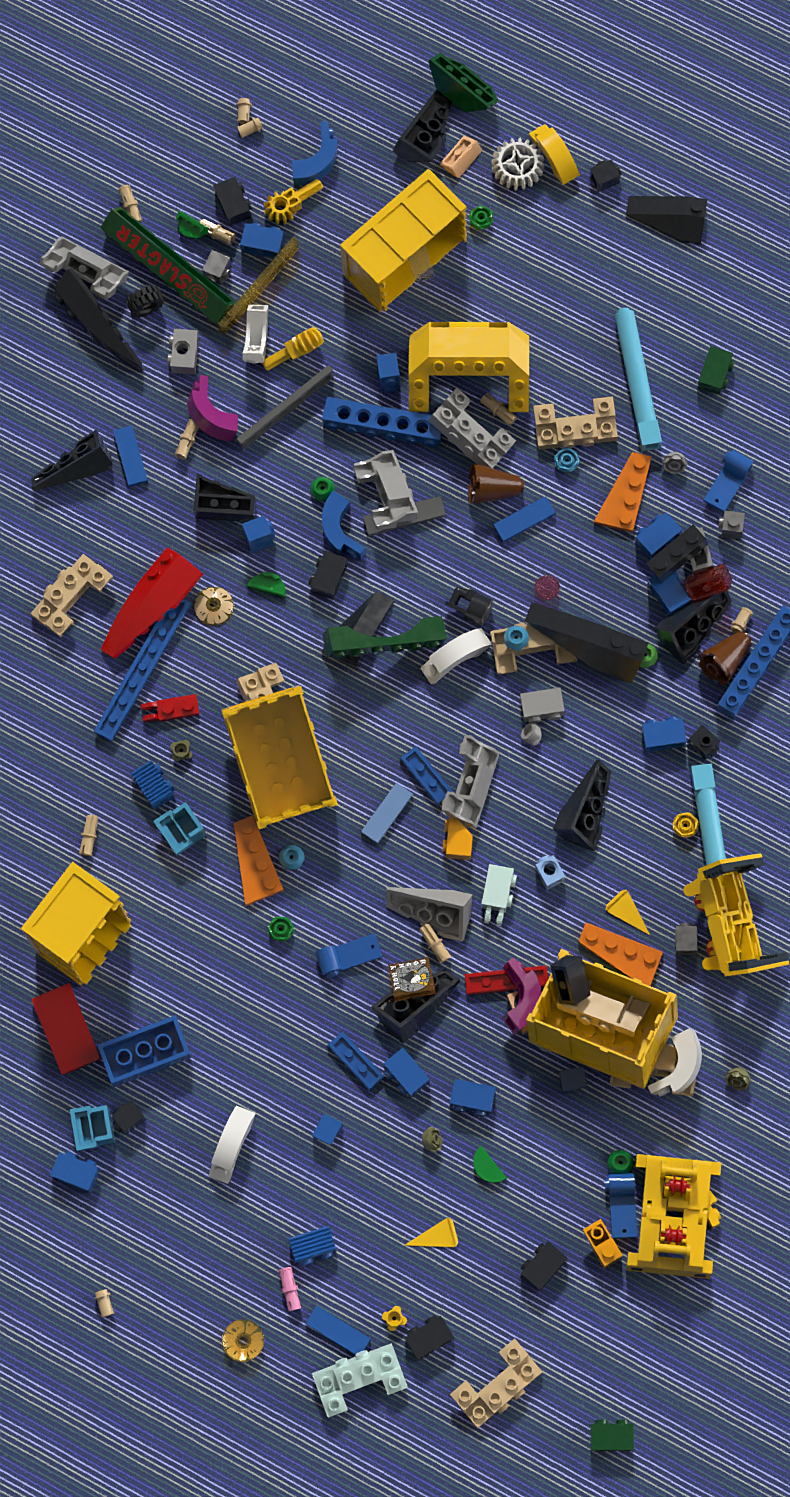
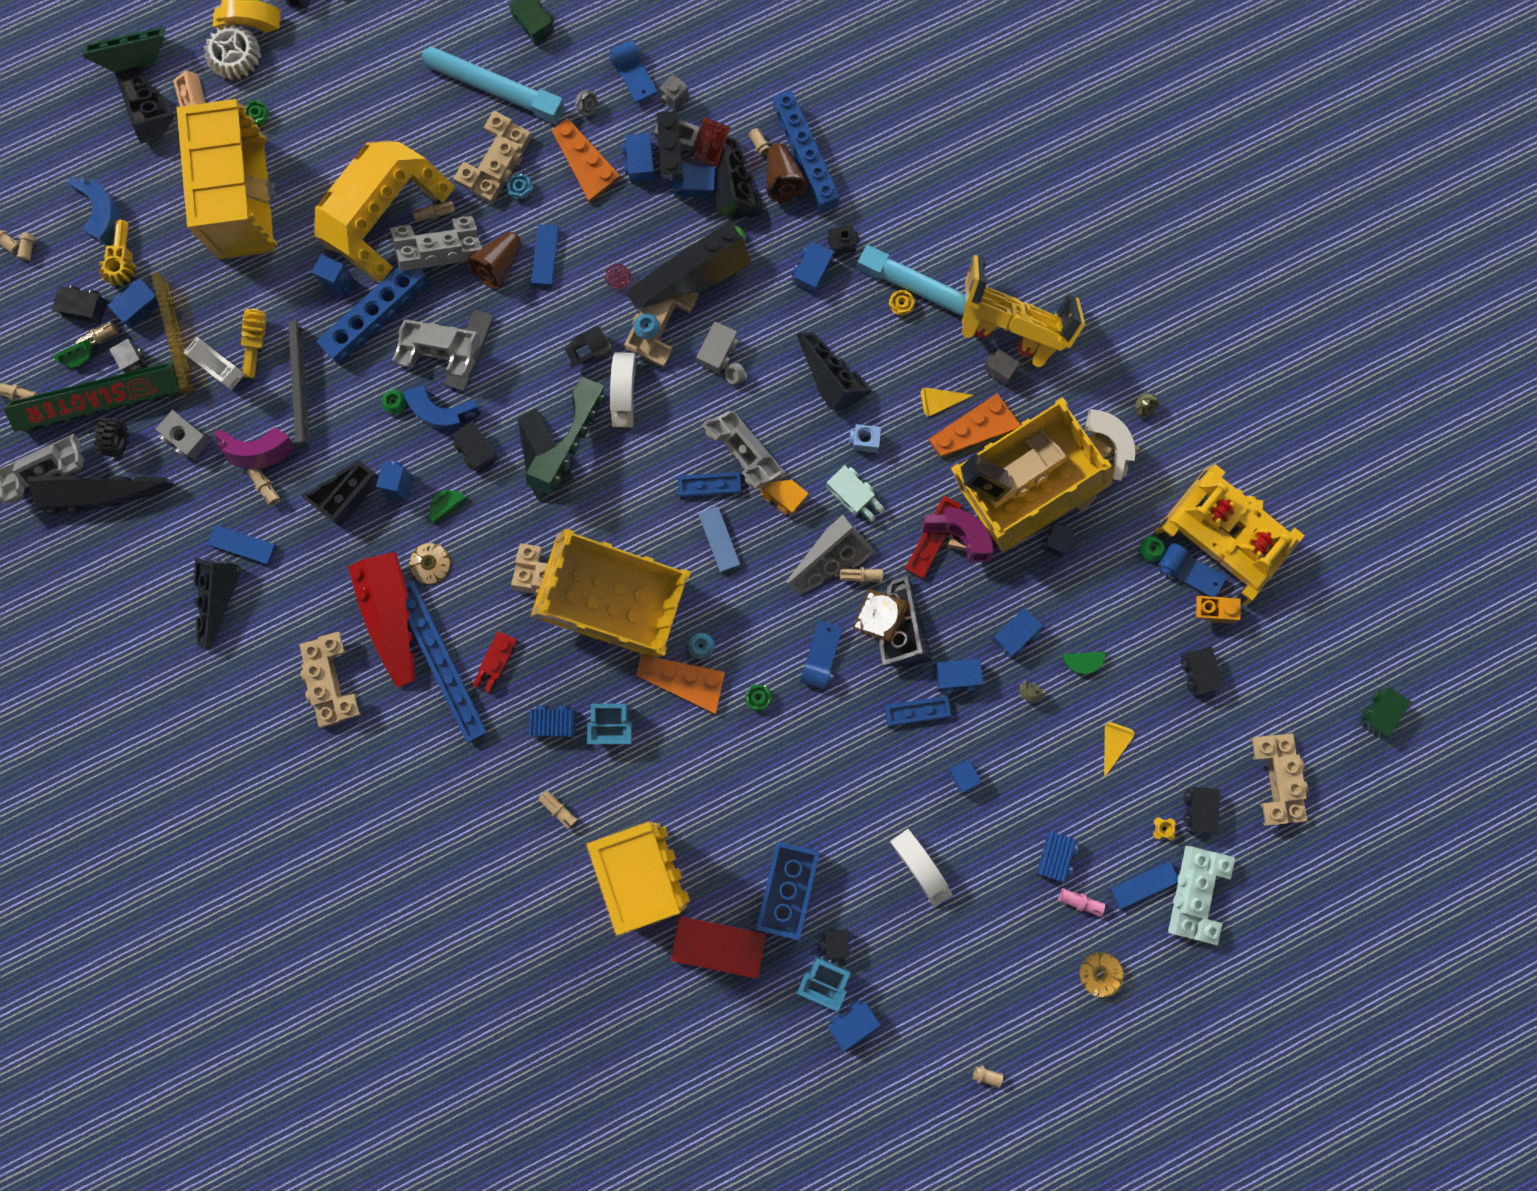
camera: 60 degrees left, 5 degrees up
olive plate [170,740,192,762] -> none

